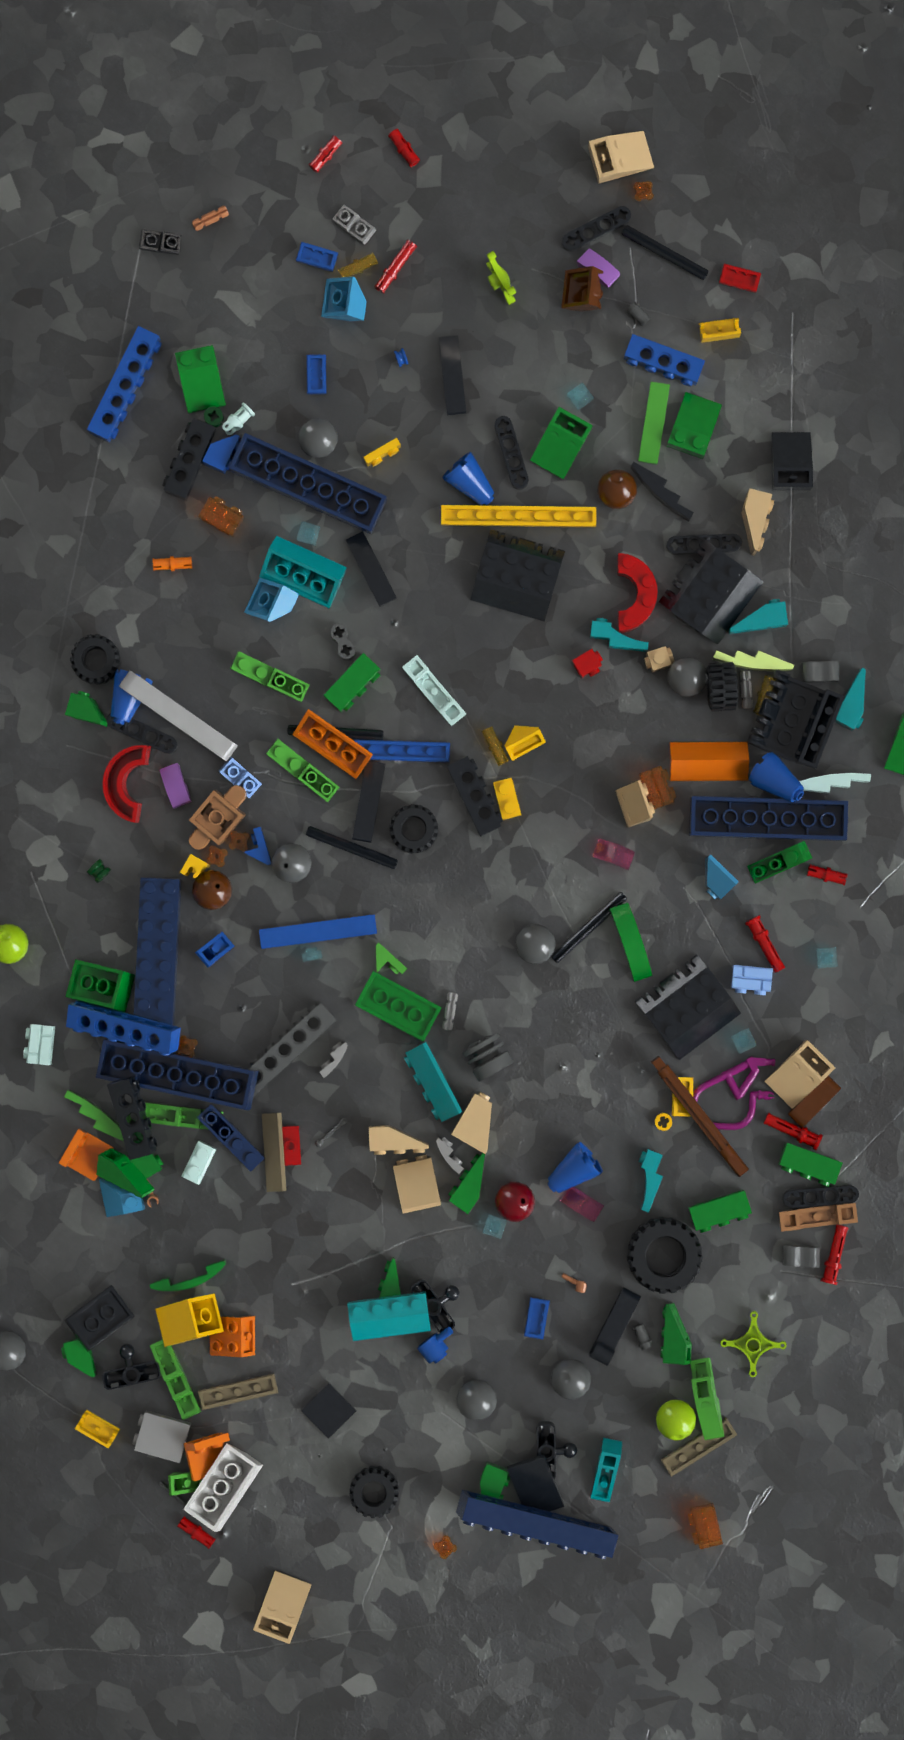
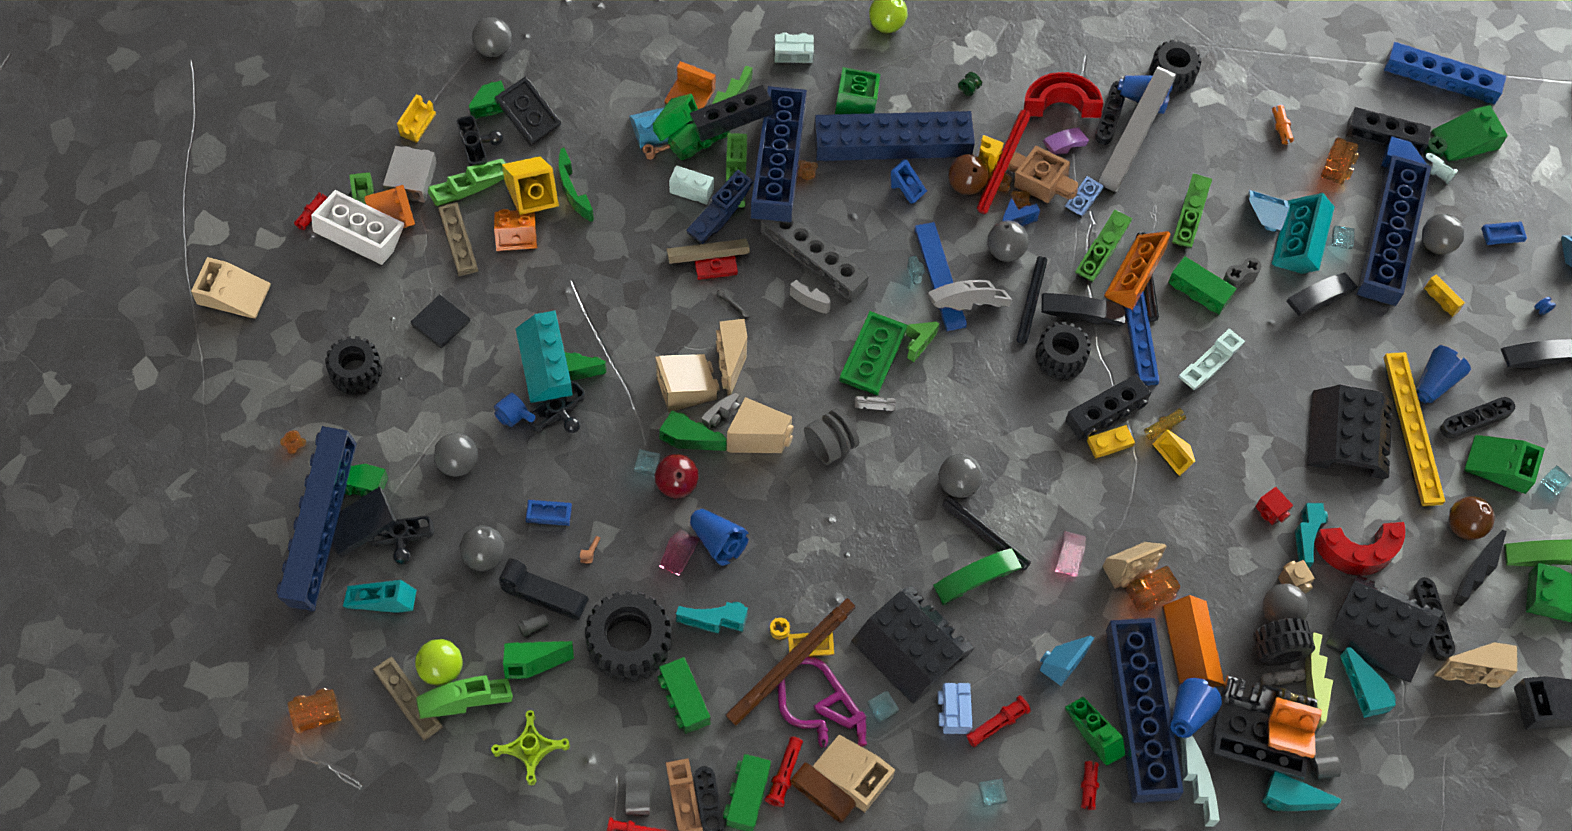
camera: 80 degrees right, 25 degrees down
green slope [65,691,108,727] -> none
blue brick [66,1001,181,1055] -> none
teal slope [404,1042,463,1122] -> none
none -> light grey slope [927,280,1012,310]
none -> red axle [977,110,1030,214]
none -> orange bracket [1268,697,1322,758]

